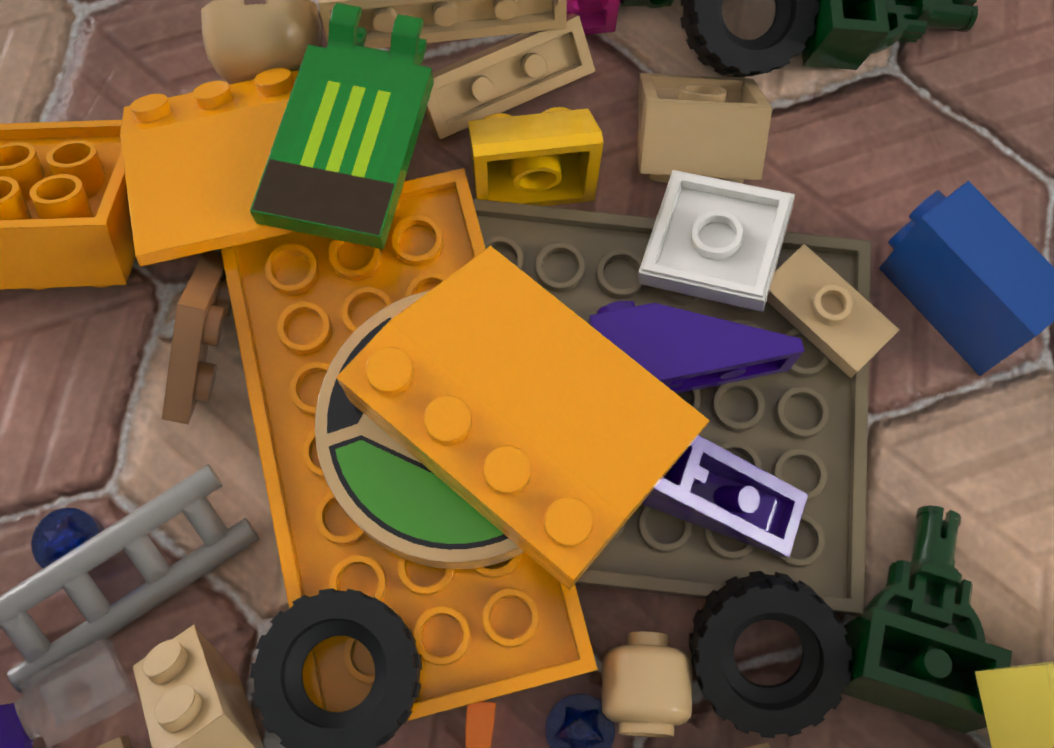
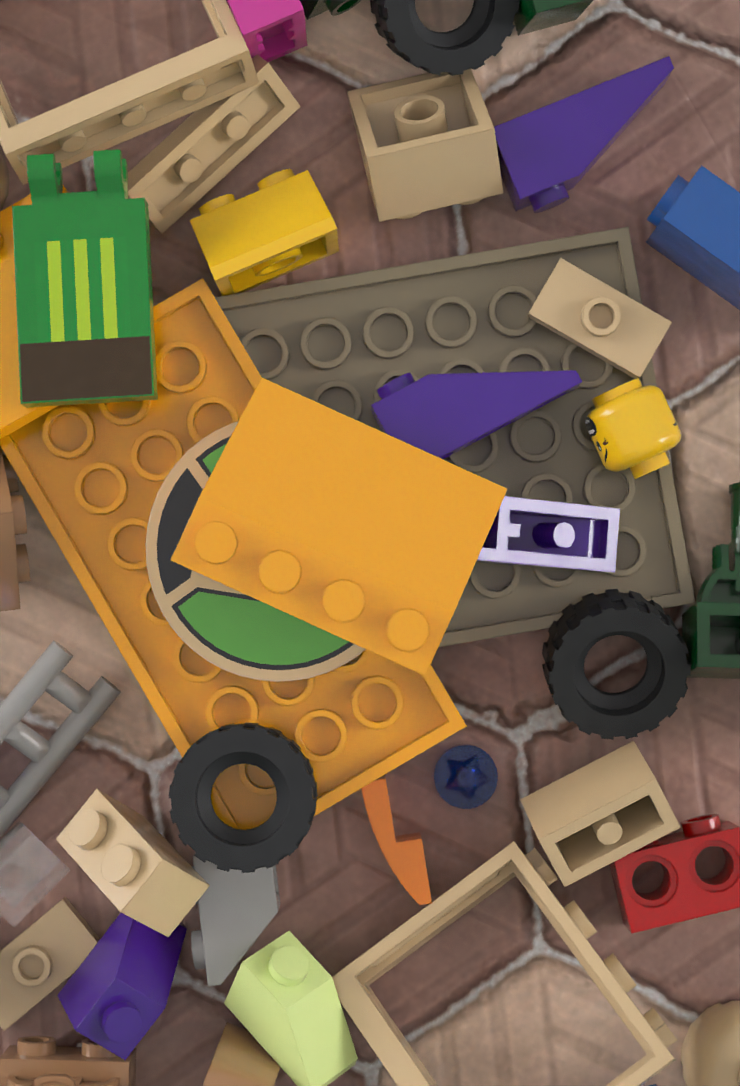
camera: 15 degrees left, 15 degrees up
tan head [601,631,692,738] -> none
white tile [638,170,795,312] -> none
none -> dark purple slope [494,56,674,213]
none -> yellow head [585,378,681,479]

